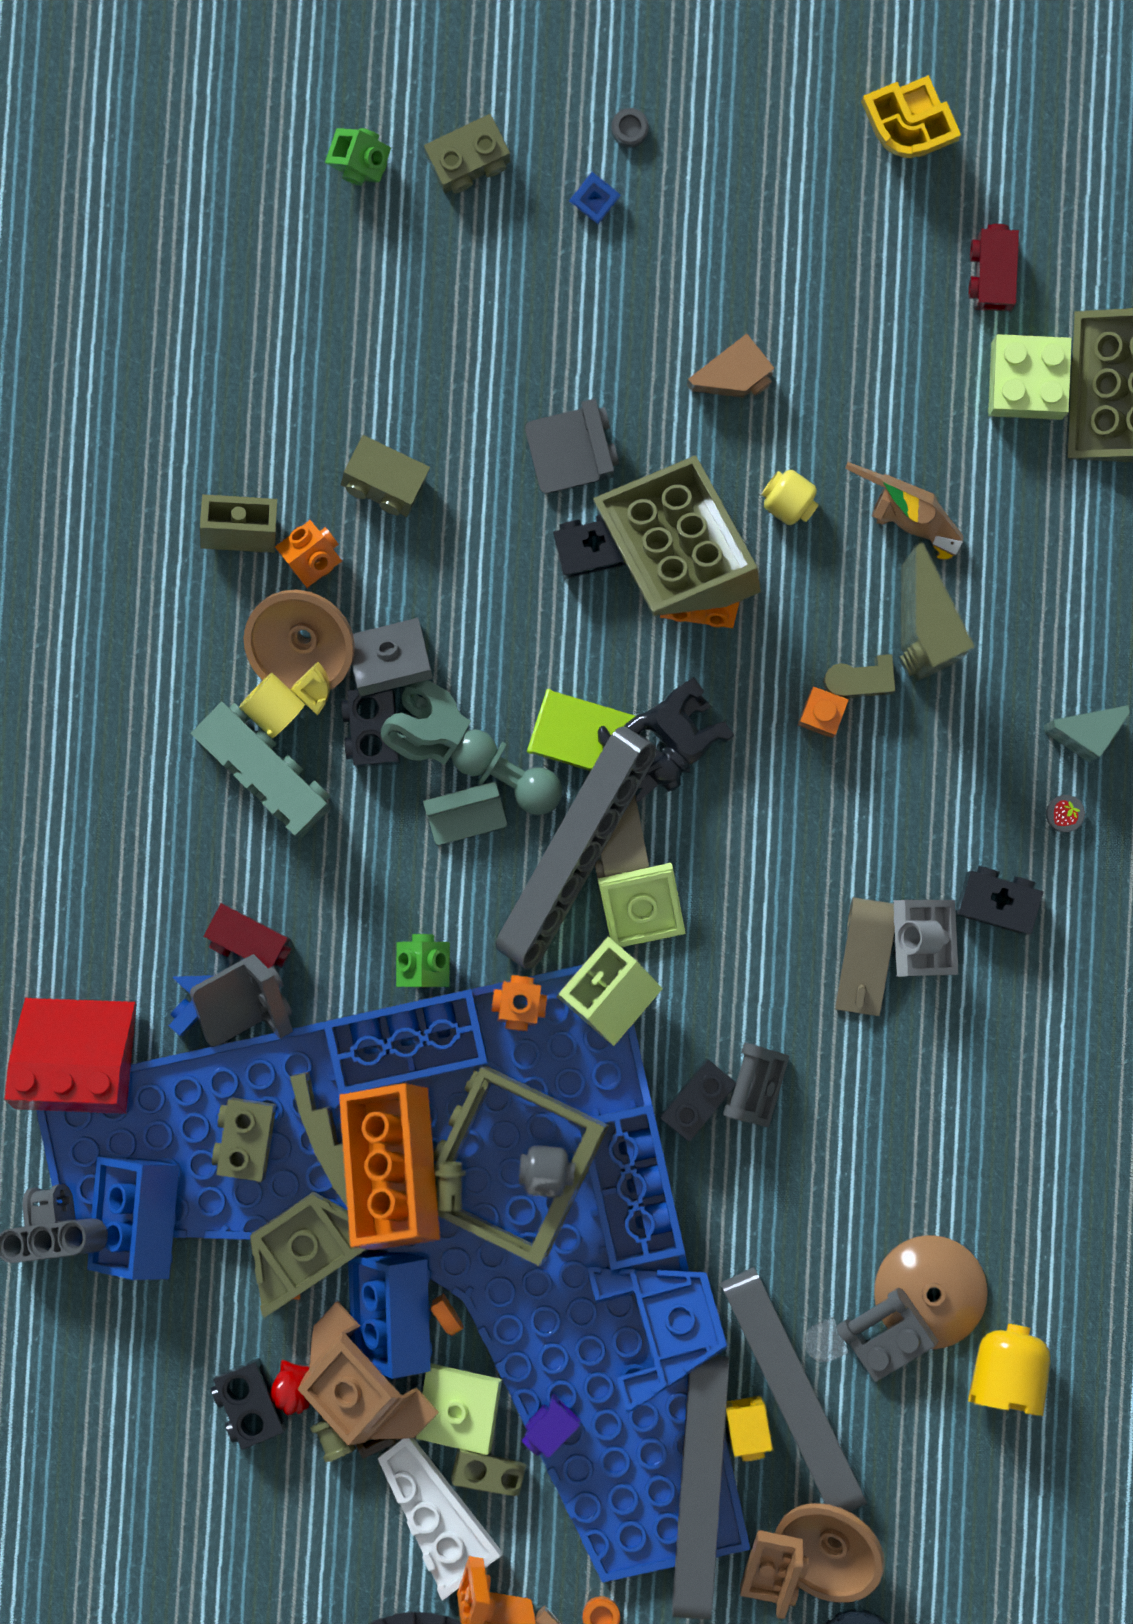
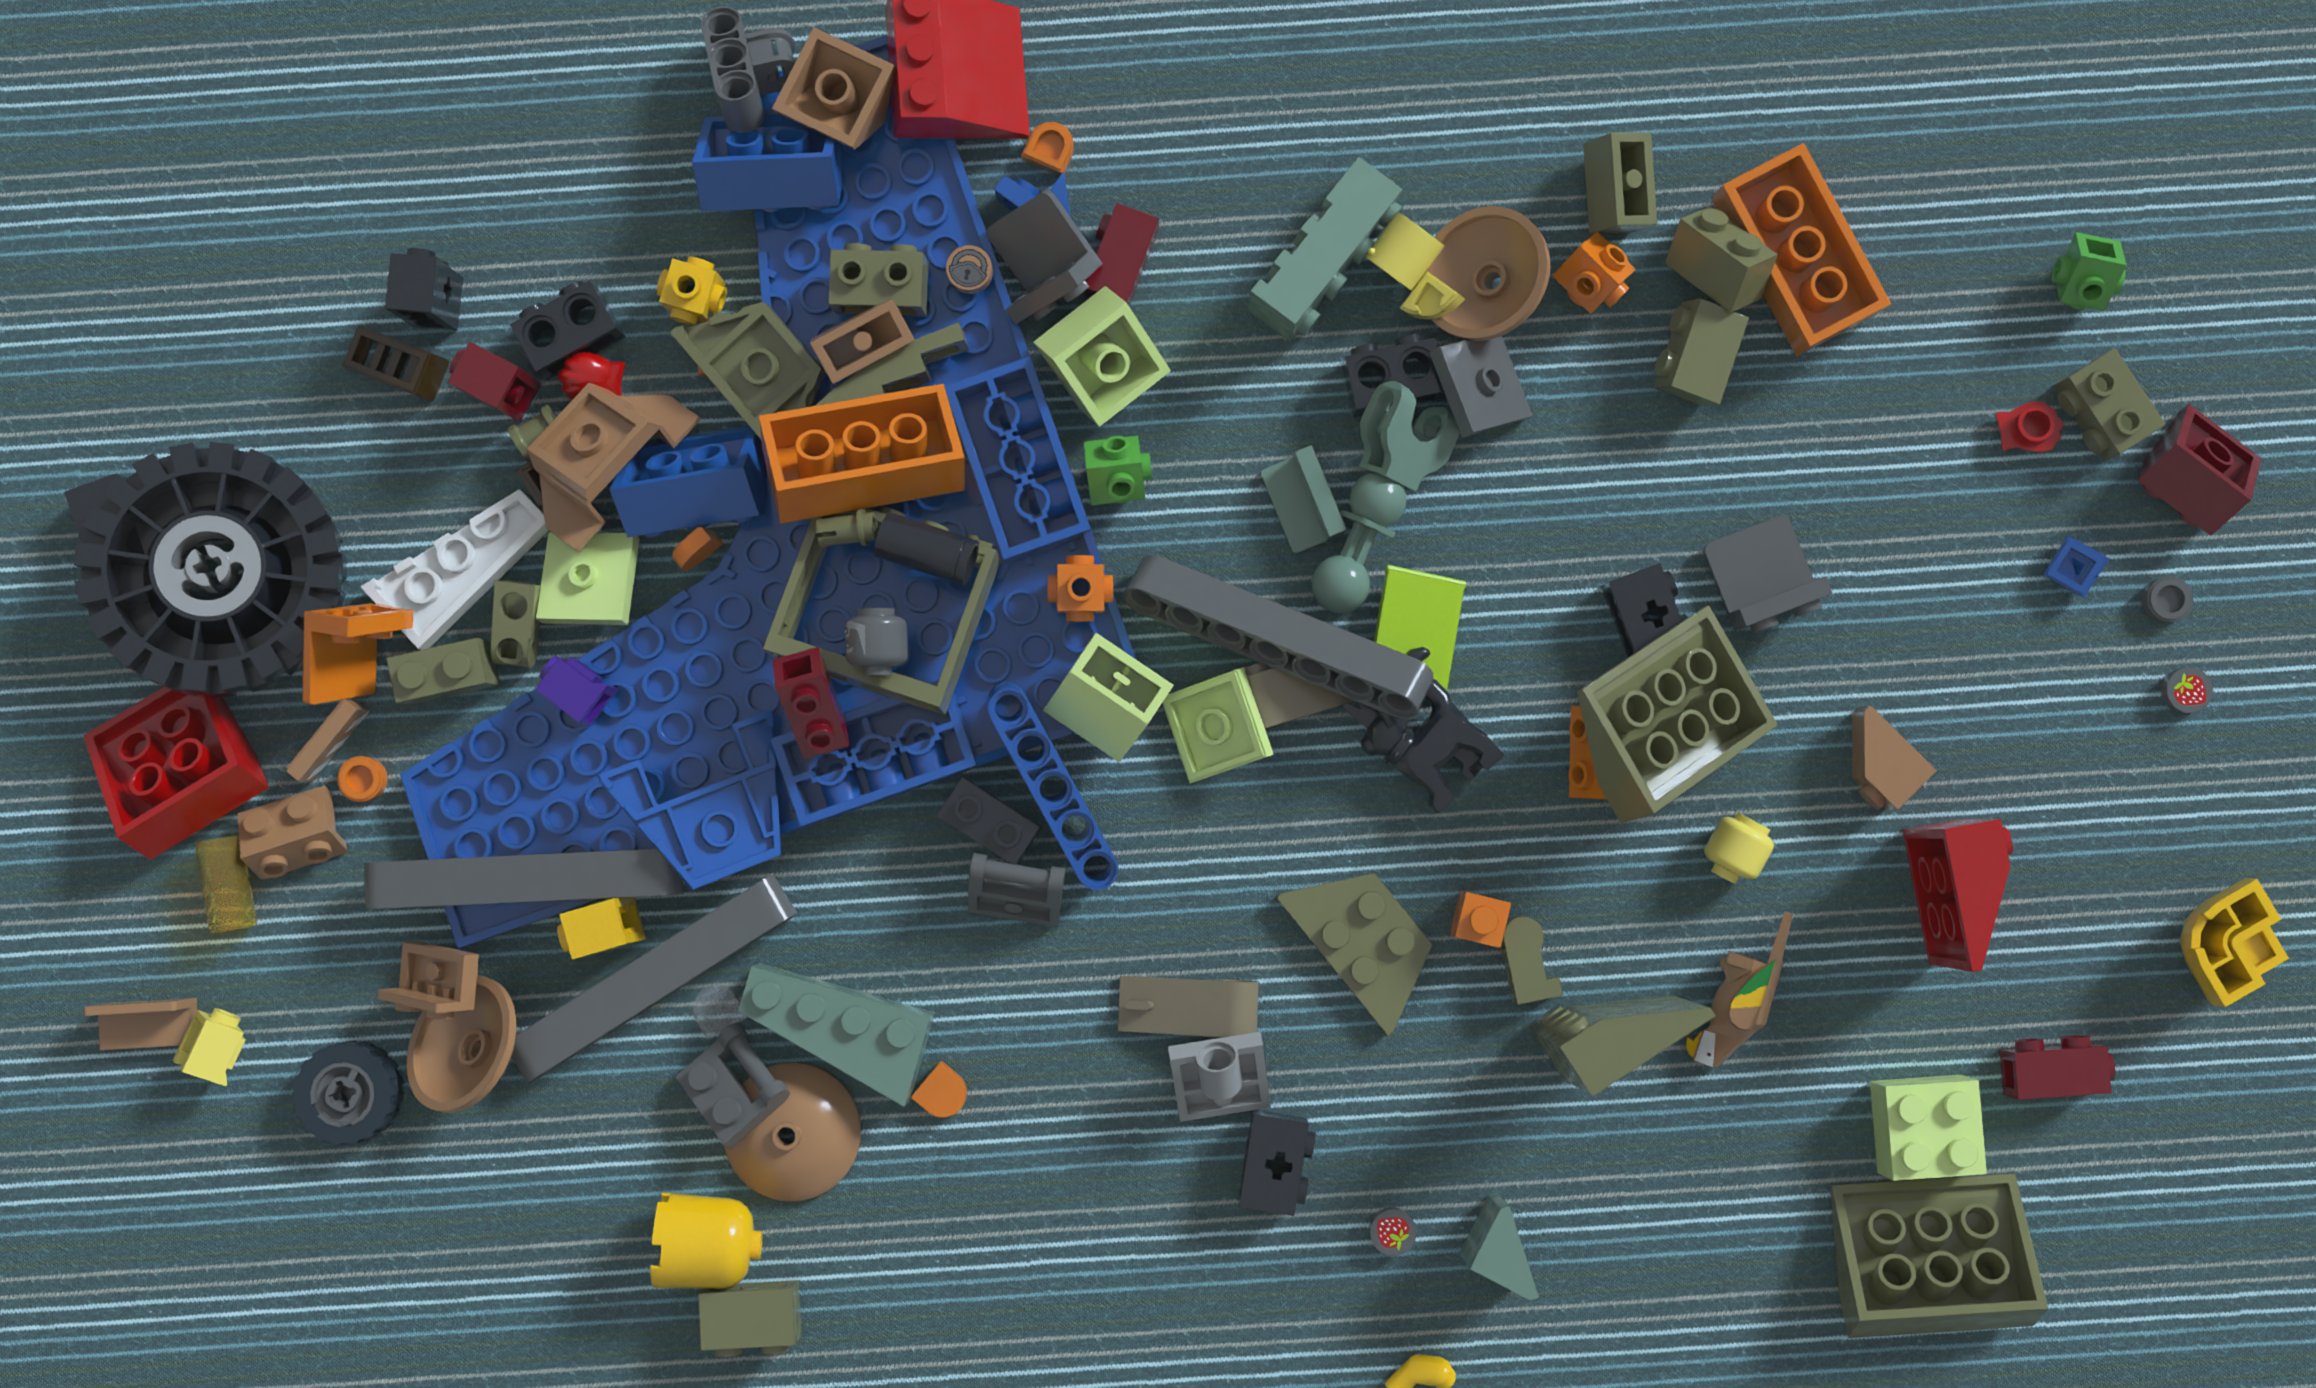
camera: 85 degrees right, 0 degrees up
none -> dark brown slope [342,325,449,402]
none -> black brick [385,248,463,331]
none -> olive brick [386,638,501,706]
none -> dark red brick [448,341,542,423]
none -> yellow brick [657,256,727,326]
none -> olive brick [698,1280,802,1357]
none -> sand green wedge [738,963,935,1107]
none -> medium nougat slope [772,27,896,150]
none -> dark red brick [772,647,849,759]
none -> medium nougat slope [810,298,915,384]
none -> black pin [874,512,979,586]
none -> orange tile [911,1060,967,1117]
none -> tile [946,245,993,294]
none -> blue beam [986,682,1118,890]
none -> orange tile [1021,122,1074,176]
none -> yellowish green brick [1033,286,1171,427]
none -> olive wing [1276,873,1432,1036]
none -> olive brick [1665,206,1778,313]
none -> orange brick [1711,143,1891,357]
none -> red slope [1902,819,2013,972]
none -> red animal [1995,401,2064,452]
none -> dark red slope [2138,404,2261,536]
none -> tile [2161,667,2213,714]

